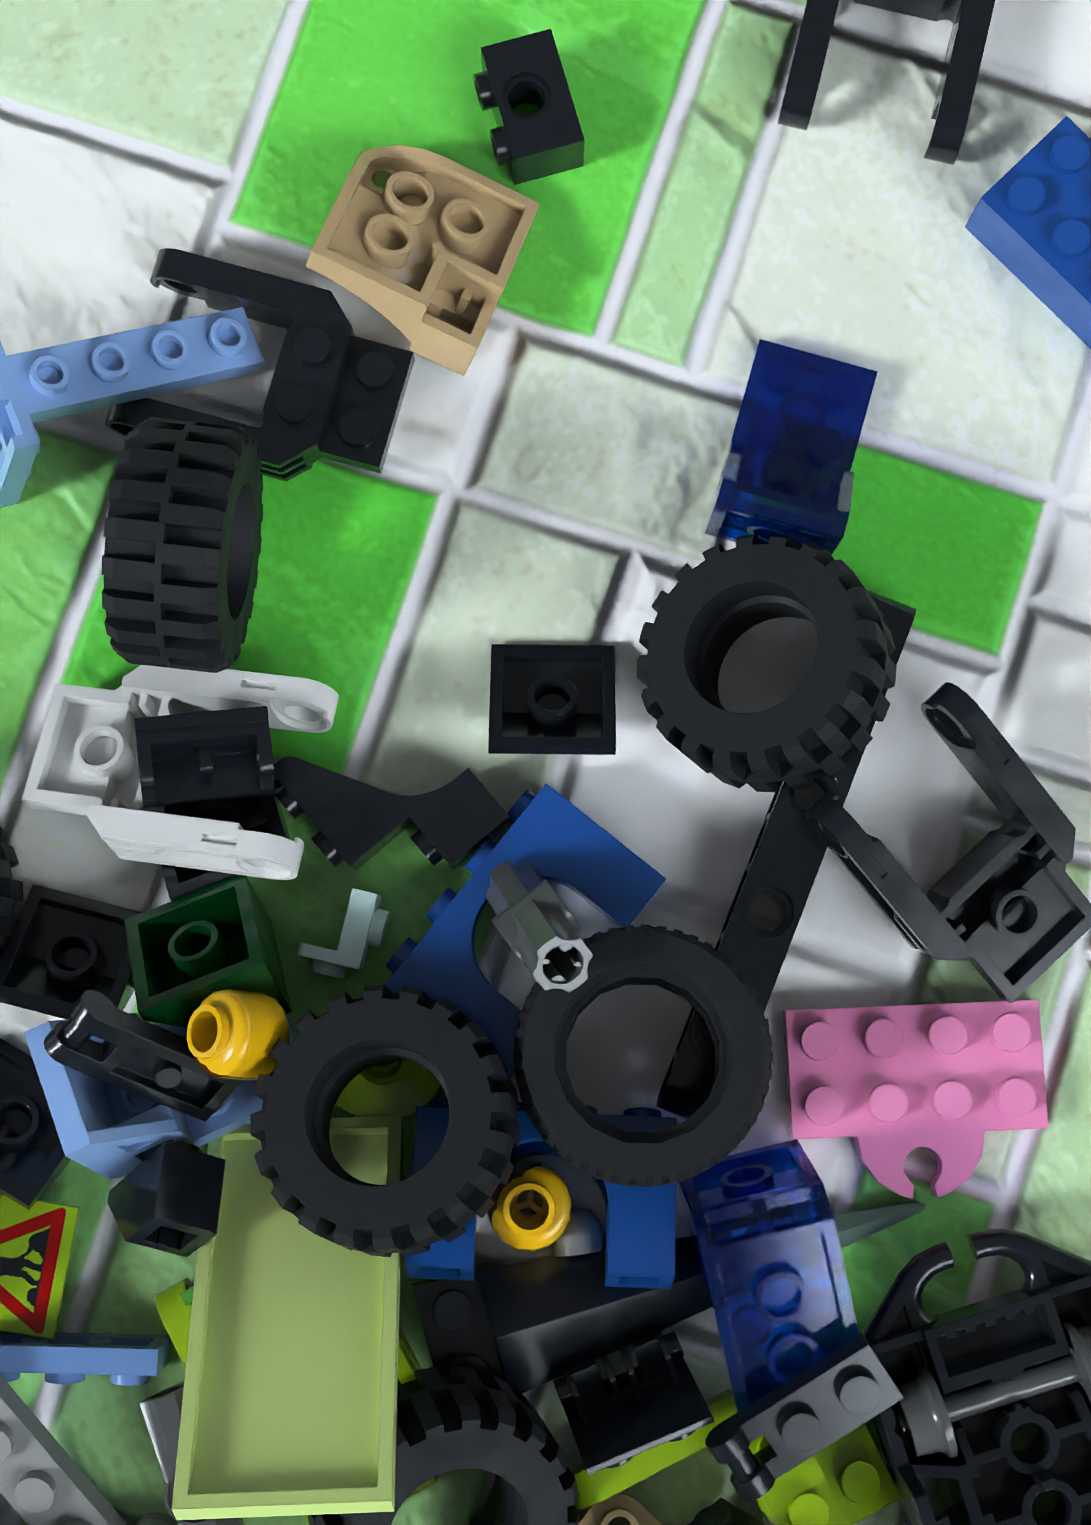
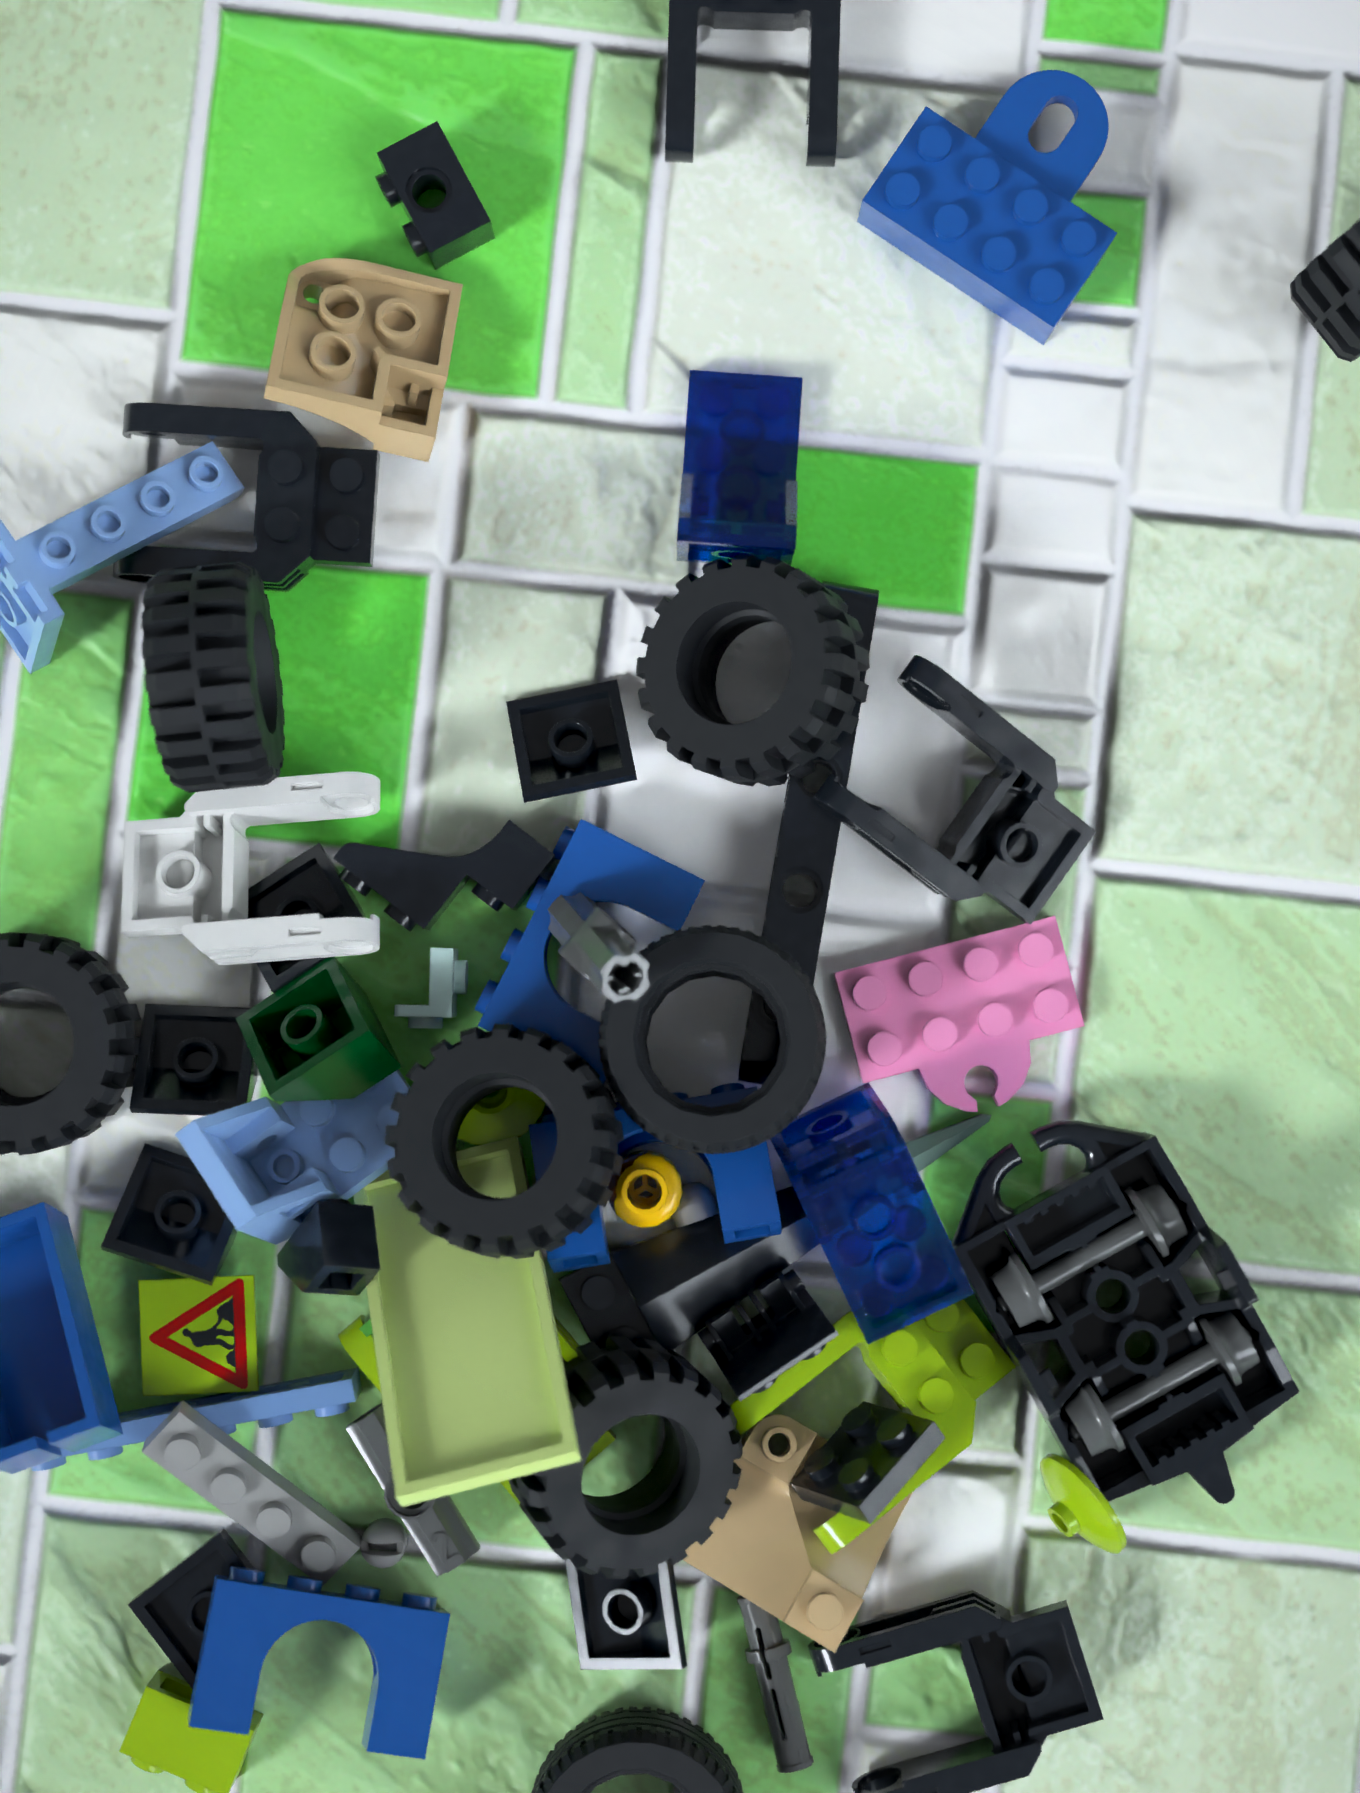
camera: 15 degrees left, 5 degrees up
black plate [43,990,243,1122] -> none
black hinge [134,706,274,808] -> none
yellow head [187,989,290,1080] -> none
black plate [705,1333,904,1501] -> none

